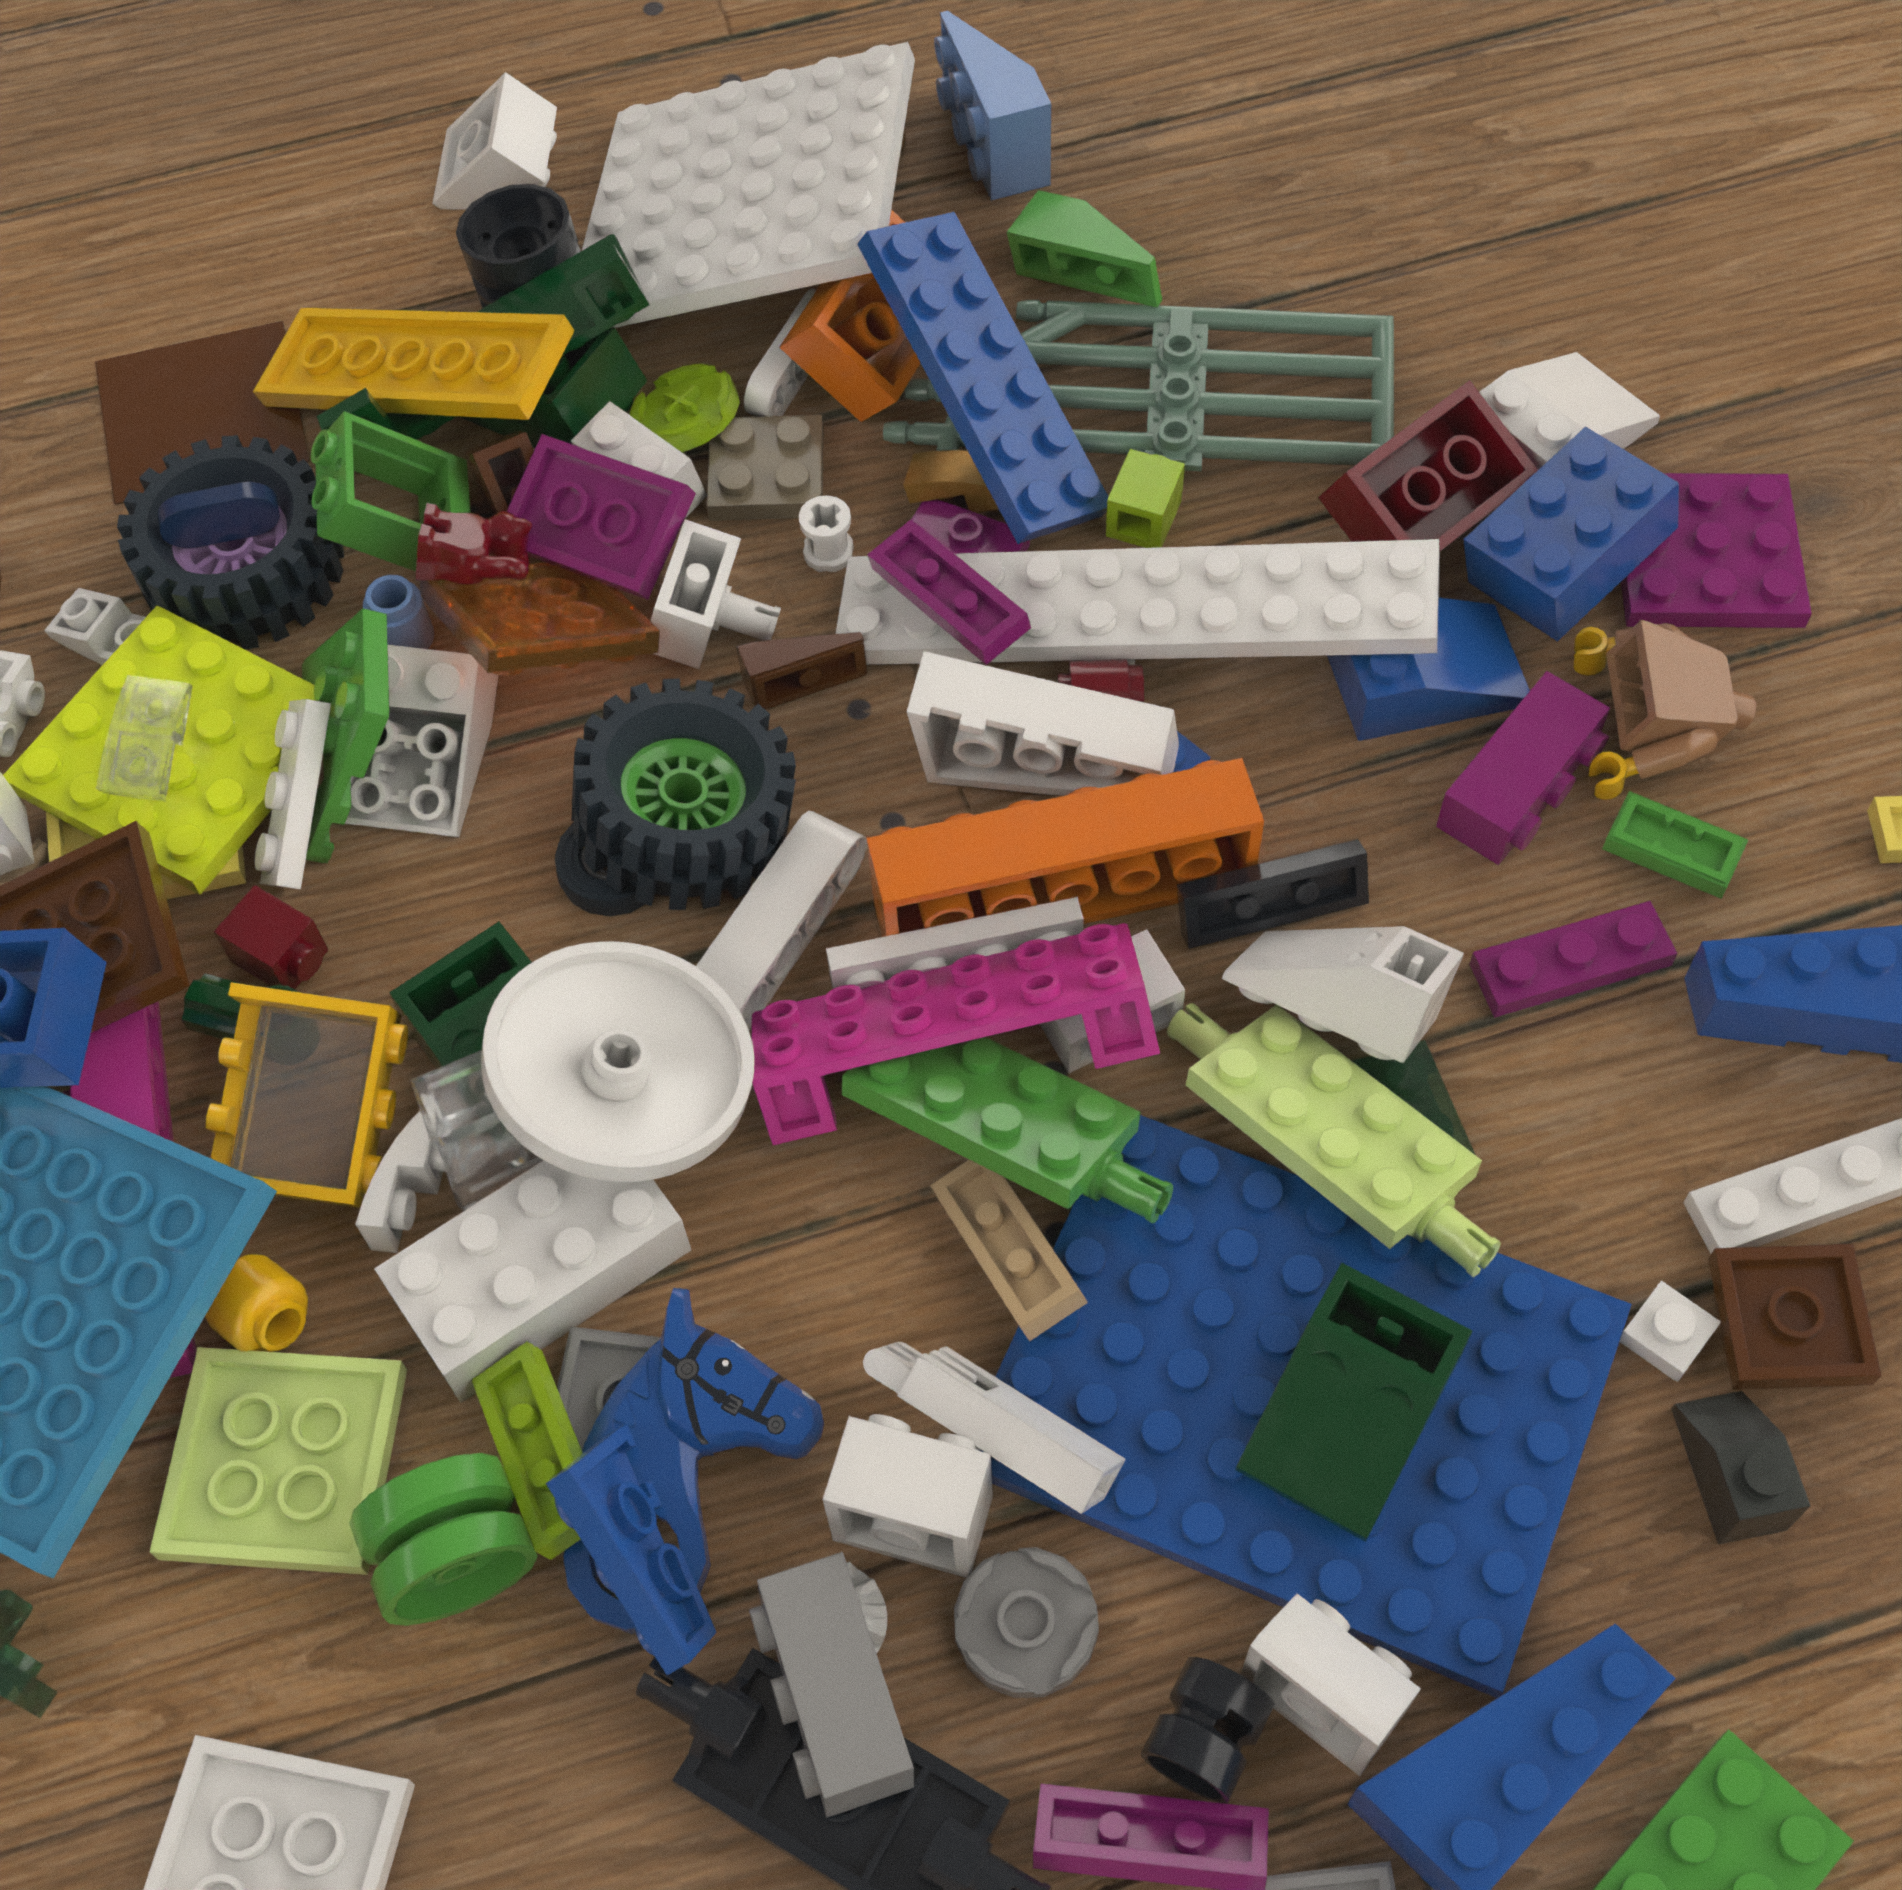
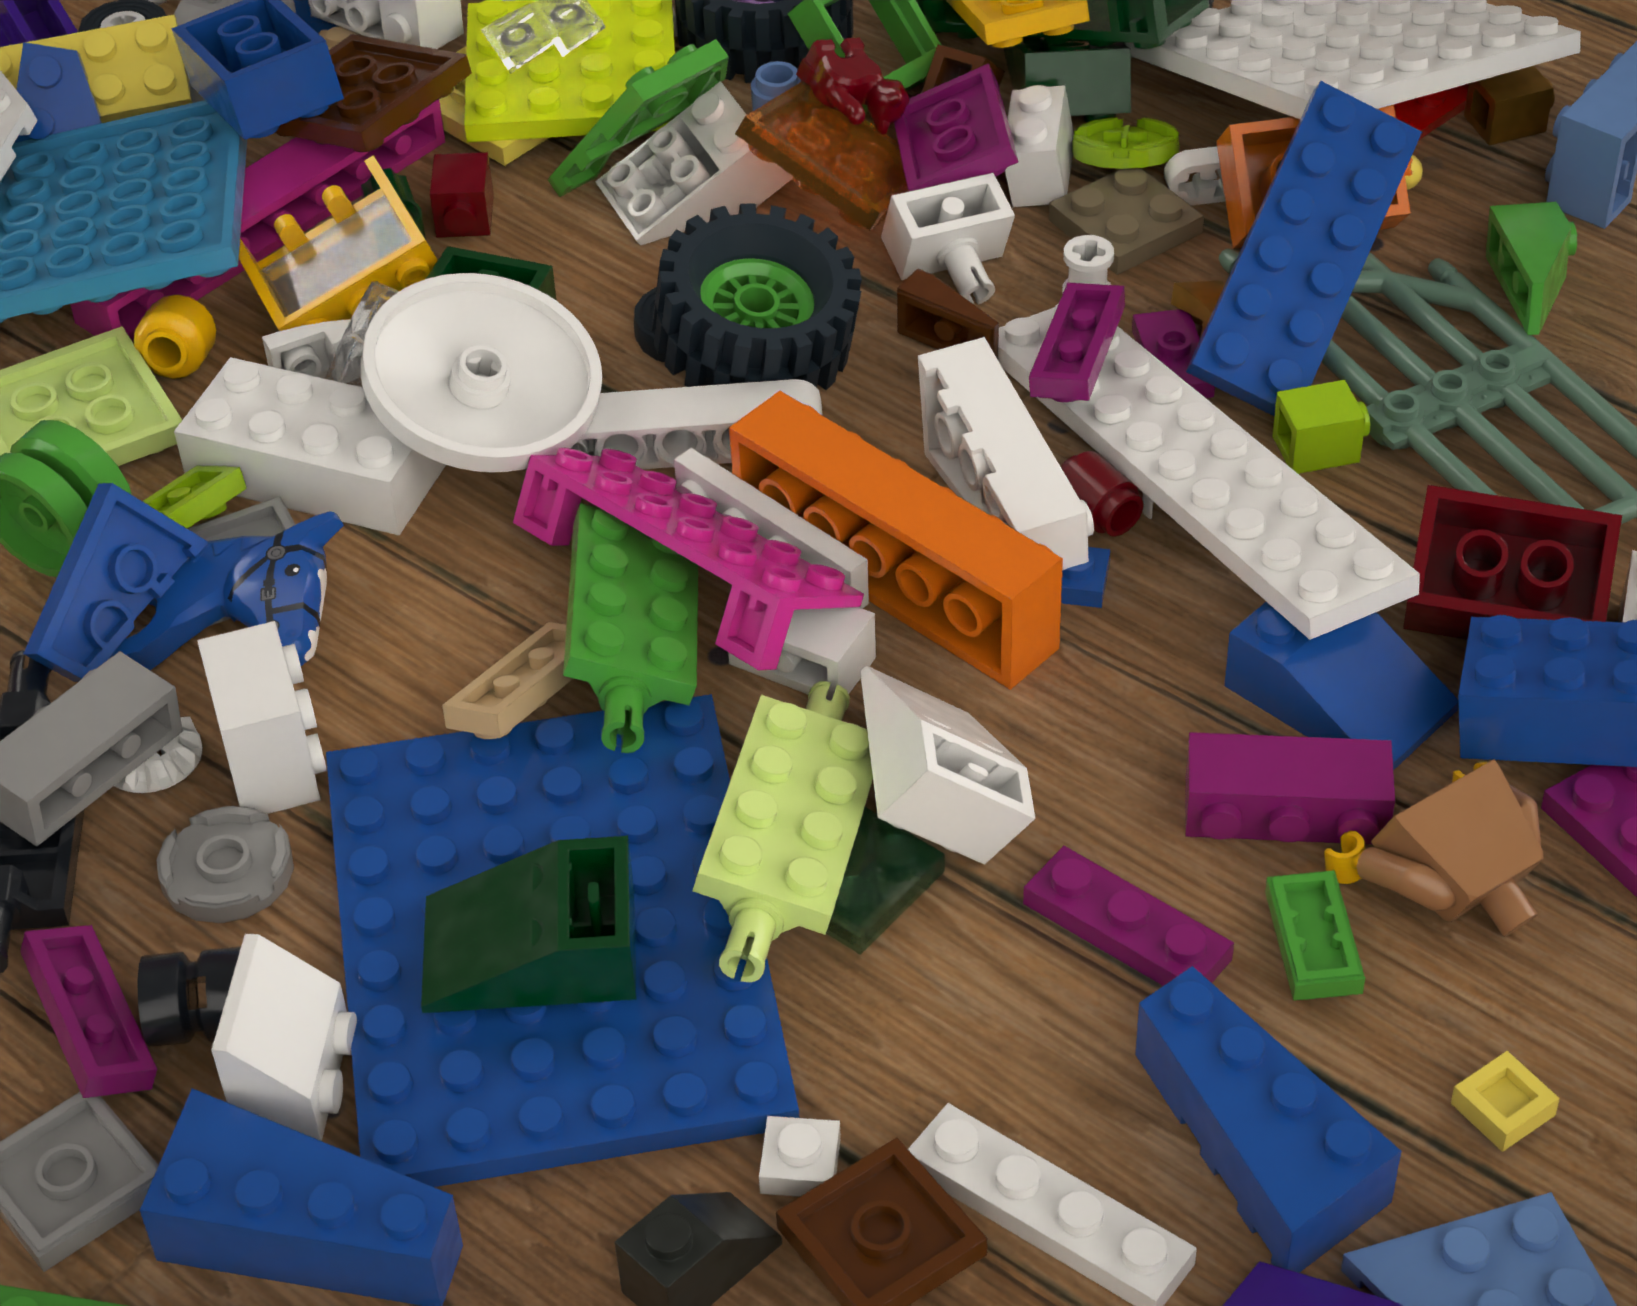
camera: 55 degrees right, 15 degrees down
white plate [255,699,331,889] -> none
white hinge [863,1342,1126,1514] -> none
black plate [1176,839,1369,949] -> none

